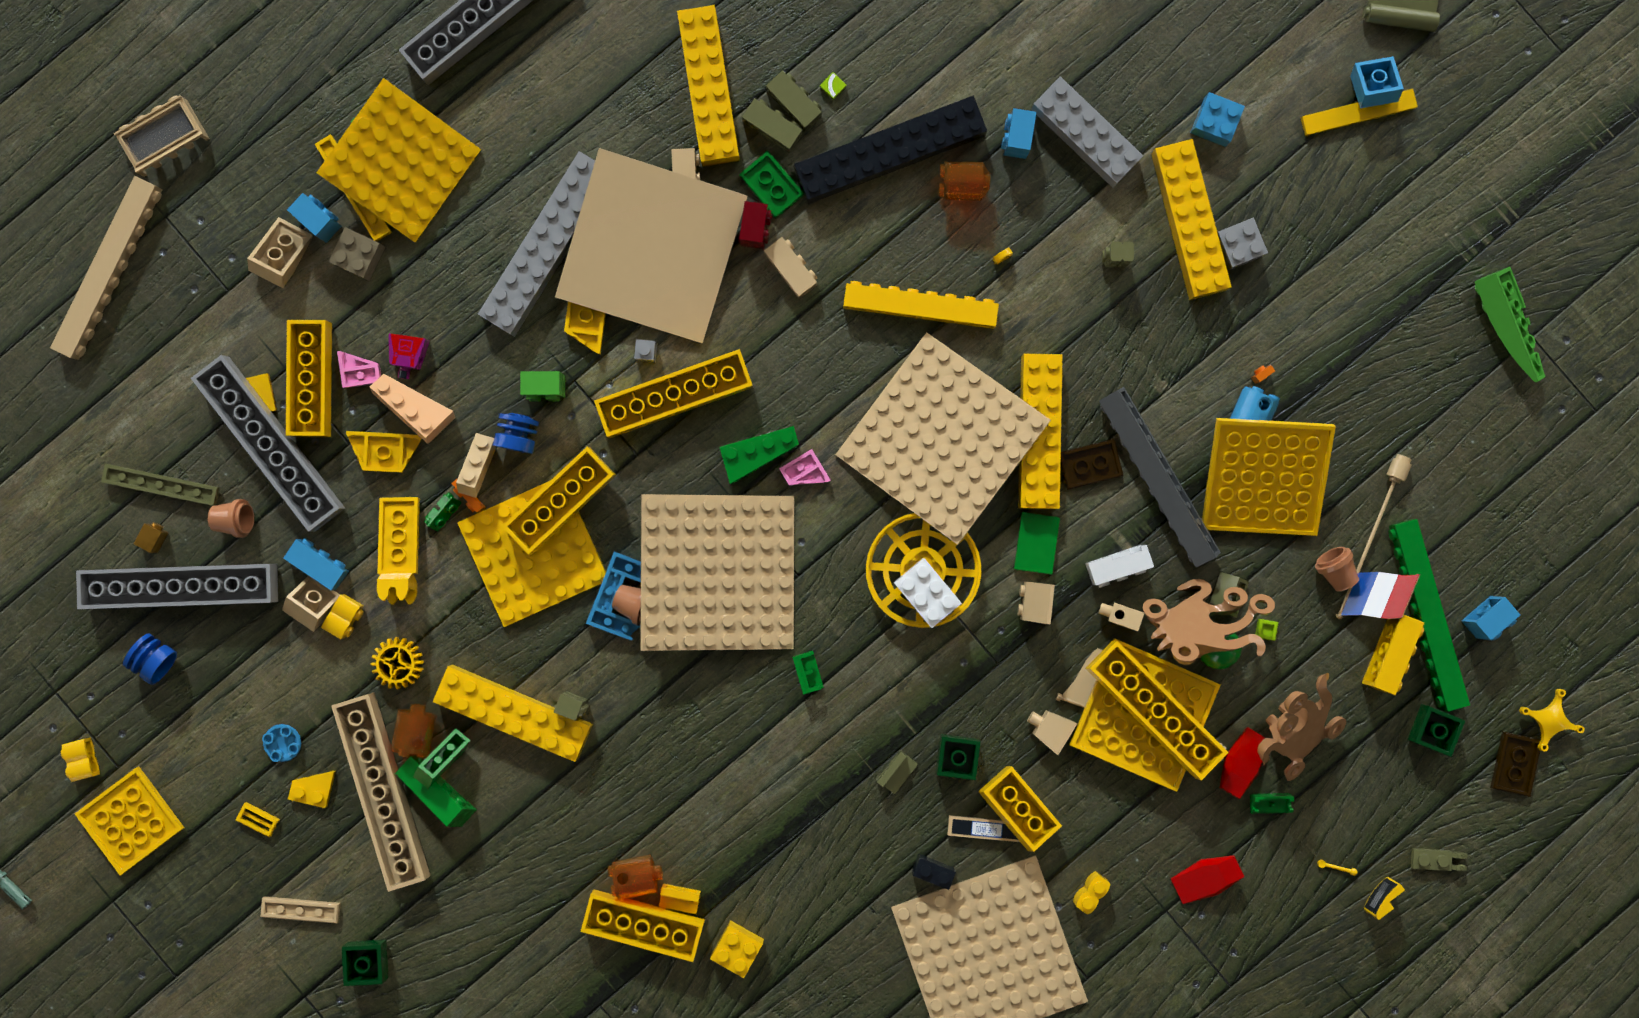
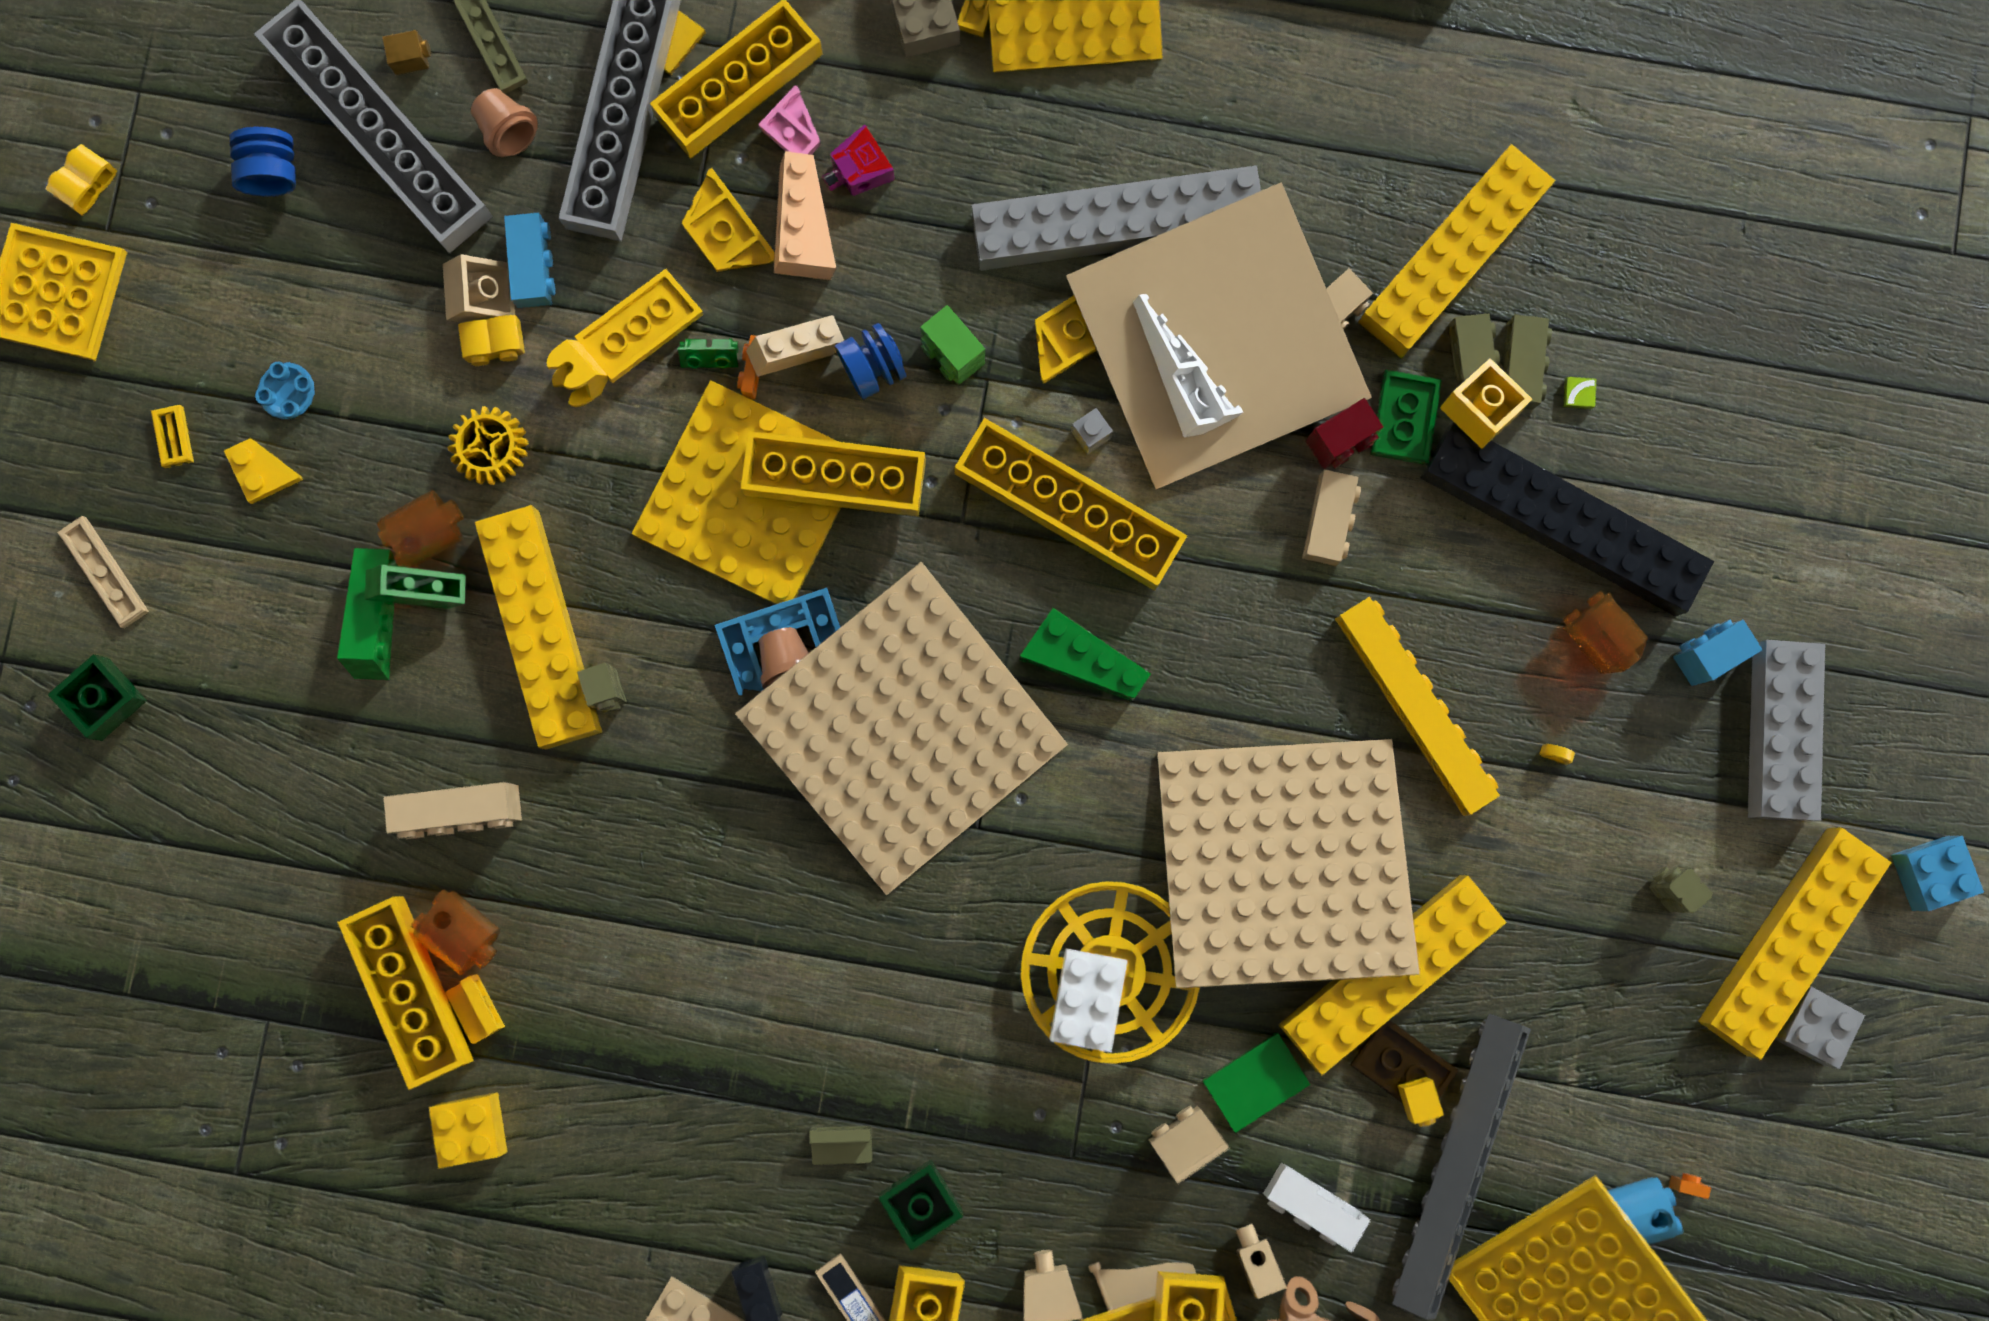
camera: 40 degrees right, 5 degrees down
tan brick [332,692,430,892] -> none
bright pink wing [779,449,831,485] -> none
green hinge [793,650,824,695] -> none
none -> tan brick [384,782,522,839]
none -> white wedge [1133,294,1243,437]
none -> yellow brick [1397,1077,1444,1127]
none -> yellow brick [1440,359,1533,449]

